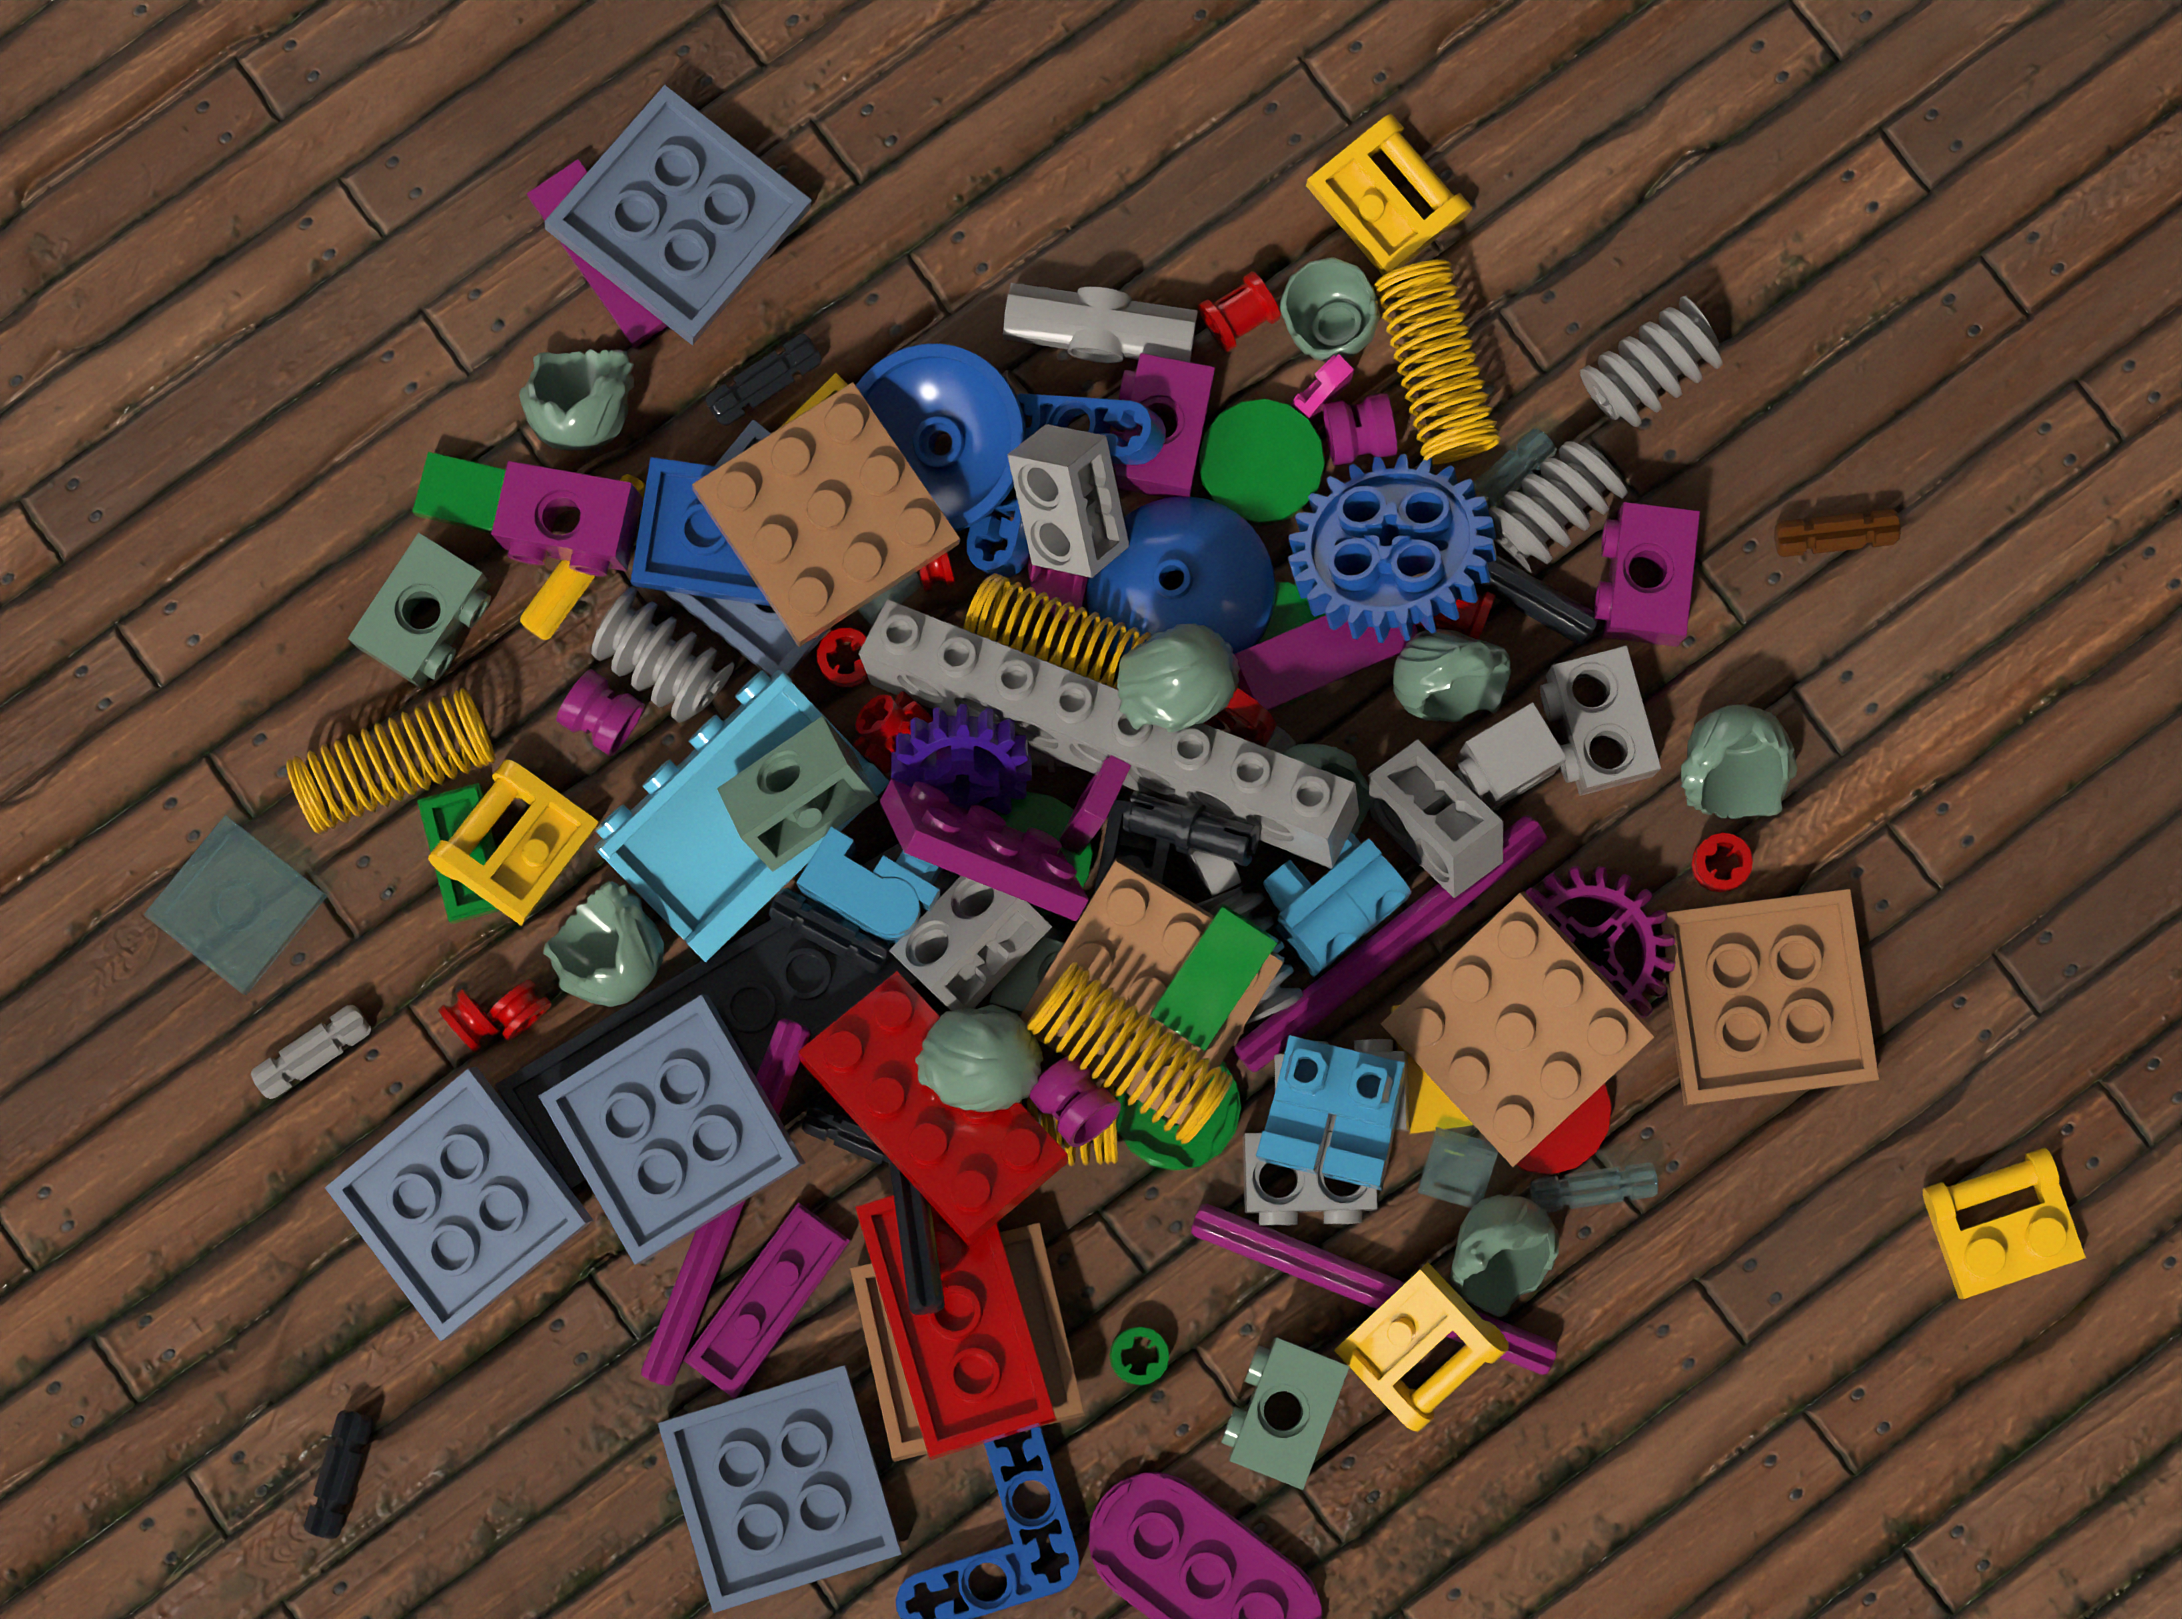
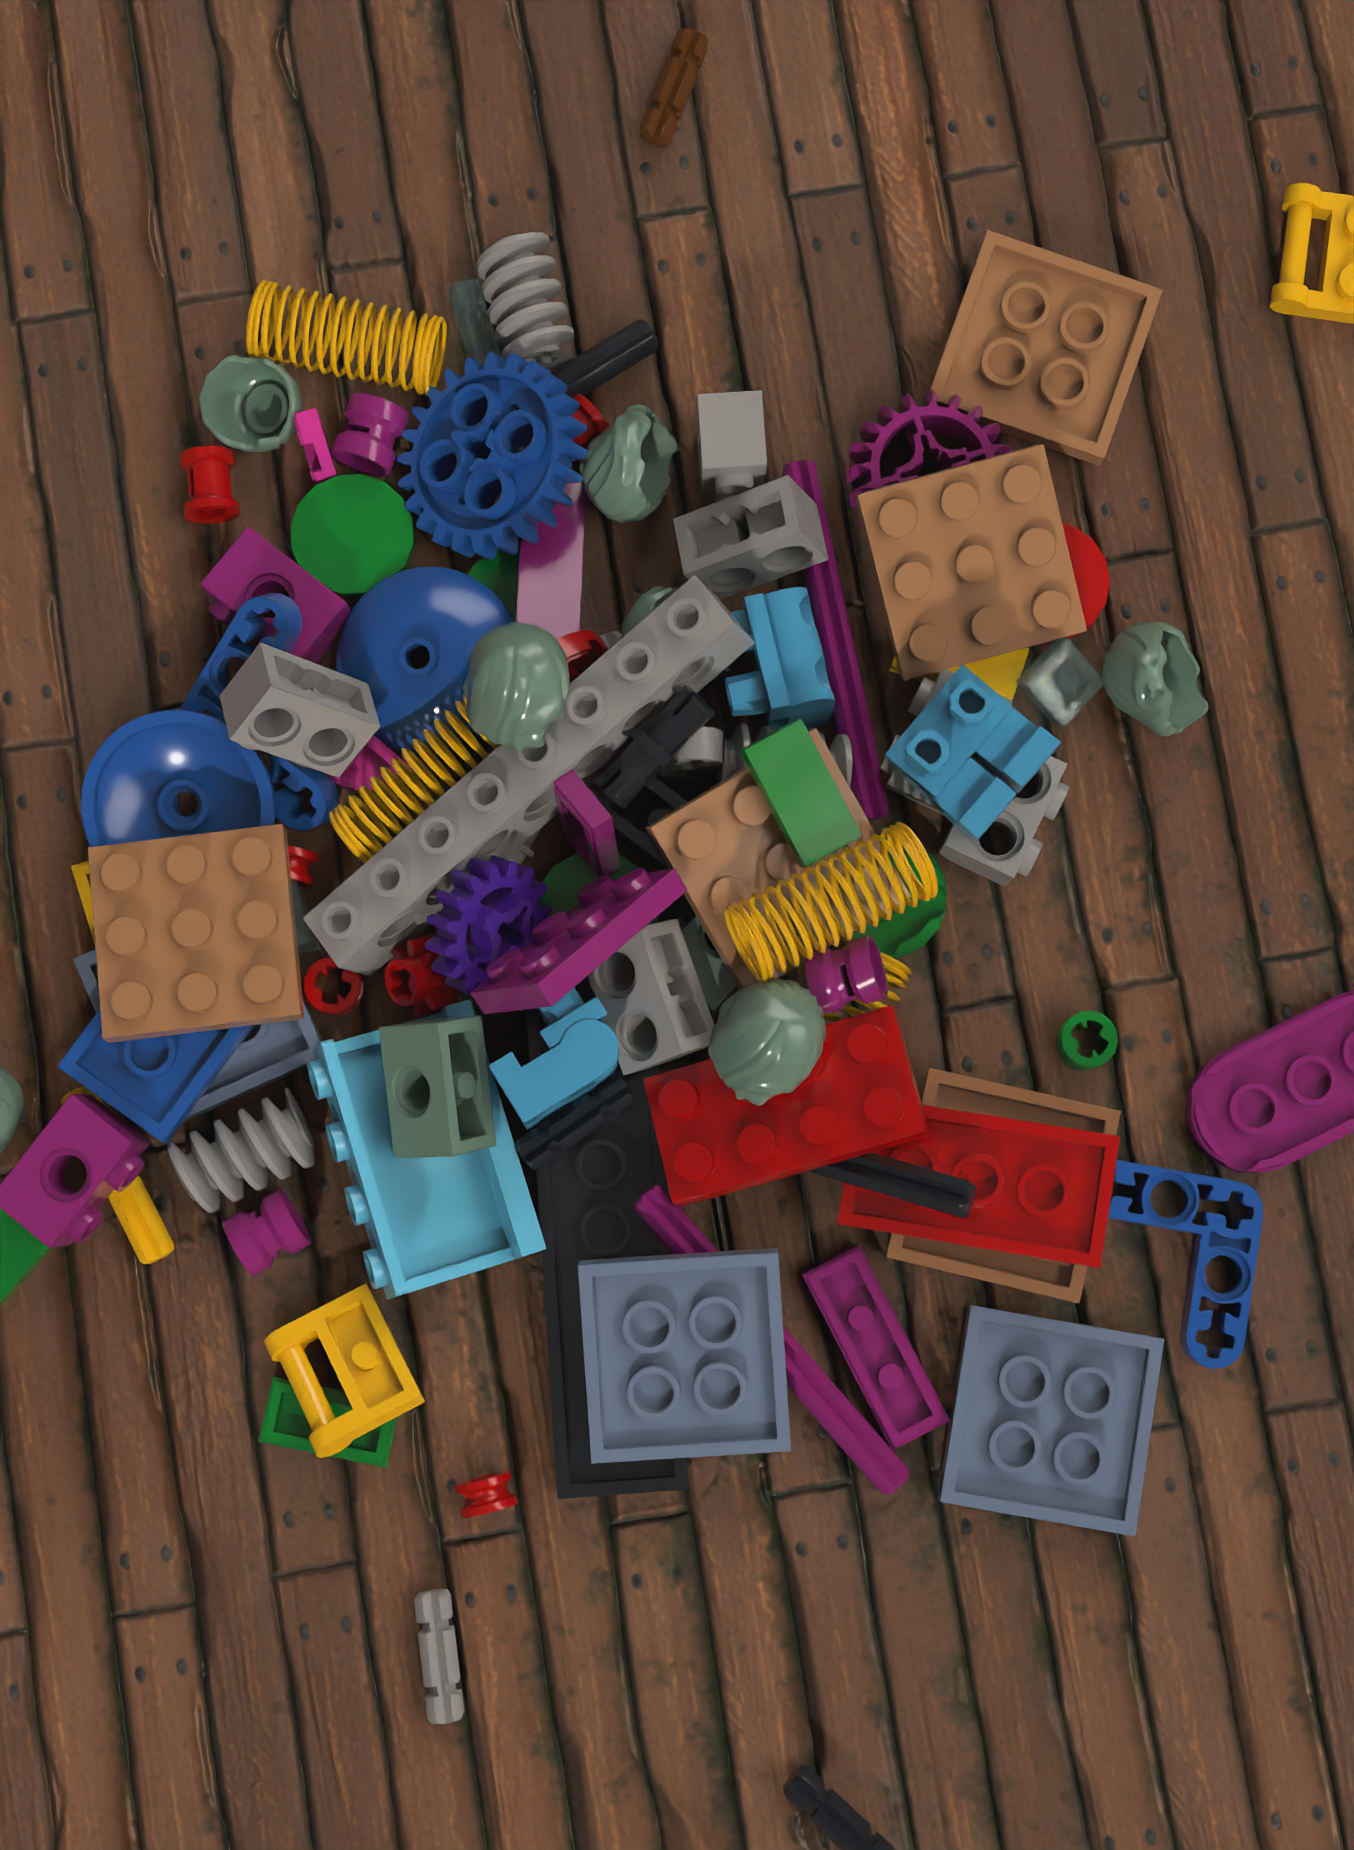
camera: 65 degrees left, 0 degrees up
clear light blue tile [144,815,328,995] -> none
yellow piece [286,688,495,835] -> none
sand blue plate [325,1067,593,1341] -> none
sand green brick [348,532,492,689] -> none
red bush [487,979,552,1041] -> none
sand green hair [543,881,664,1007] -> none
black axle [705,333,822,426] -> none
black axle [802,1101,889,1165] -> none
light grey piece [1003,283,1198,363] -> none
magenta axle [1191,1204,1558,1375] -> none
sand green brick [1221,1338,1350,1490] -> none
yellow plate [1306,113,1473,275] -> none
yellow plate [1334,1262,1509,1432] -> none
clear light blue axle [1530,1162,1658,1213] -> none
light grey brick [1540,646,1661,796] -> none
light grey piece [1580,296,1723,427] -> none
magenta brick [1594,502,1700,647] -> none
sand green hair [1681,704,1797,819] -> none
red bush [1691,833,1753,893] -> none

